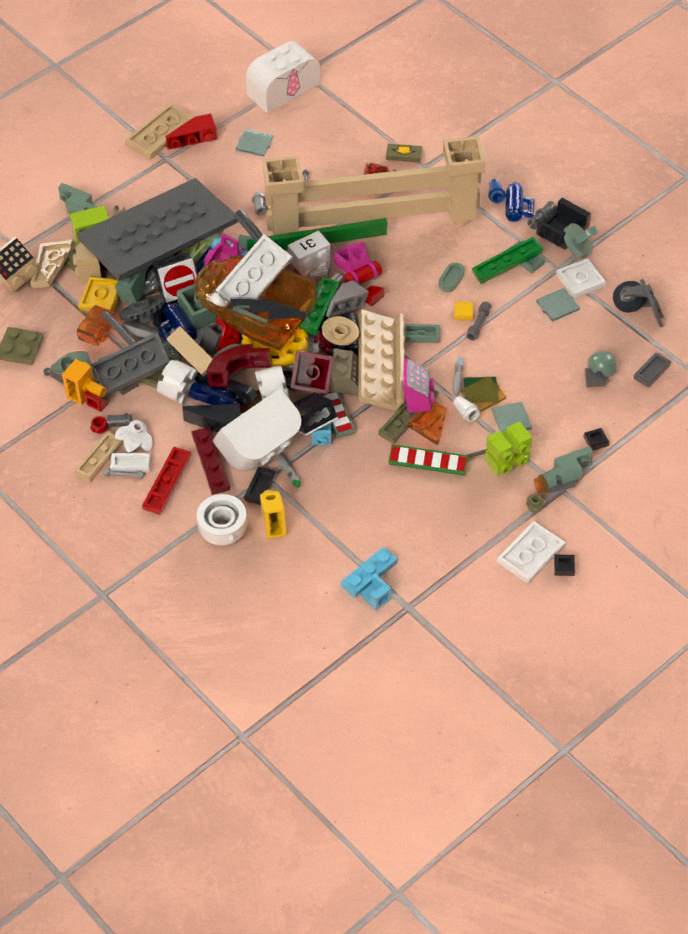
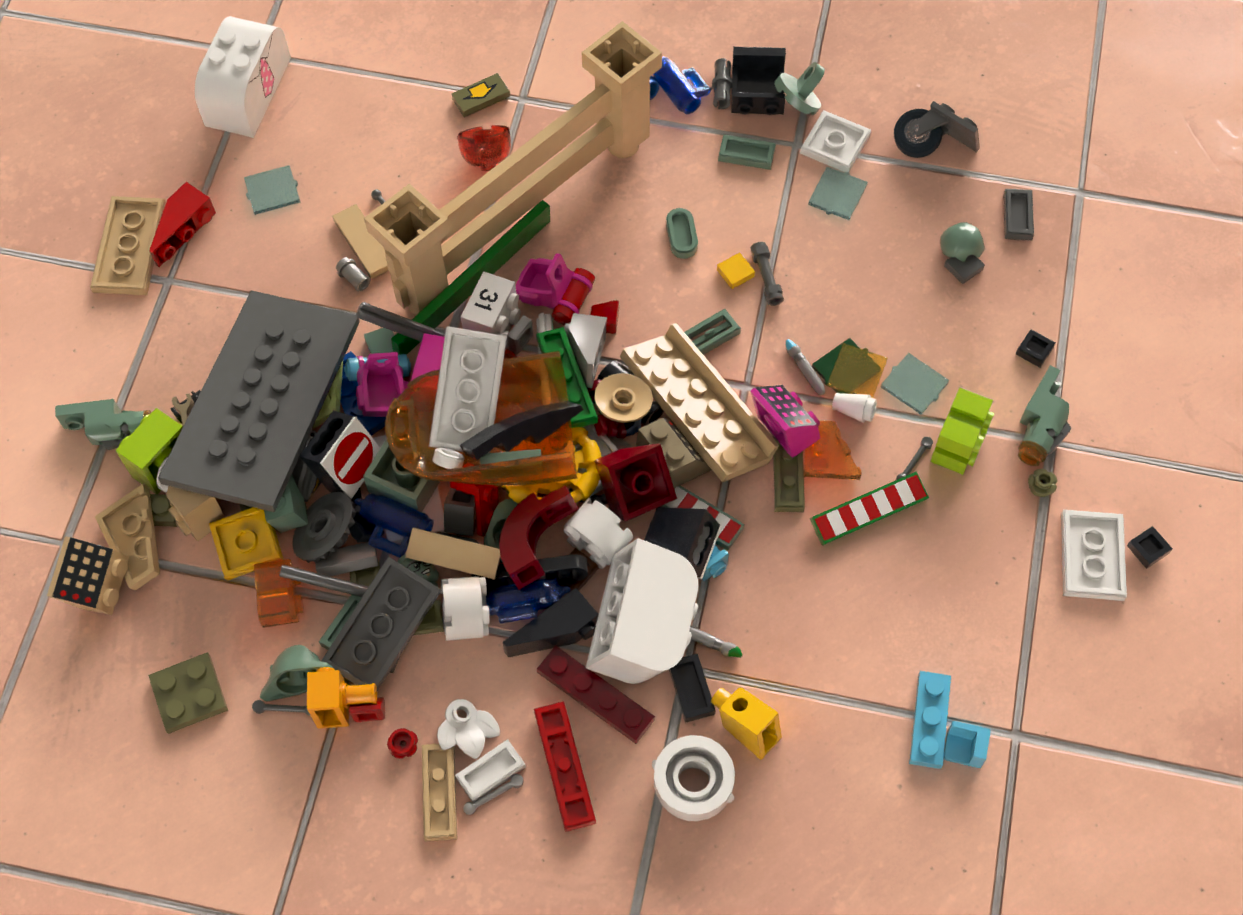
camera: 35 degrees left, 10 degrees up
dark grey pin [107,413,132,427] -> none
green tile [472,236,543,284] -> none

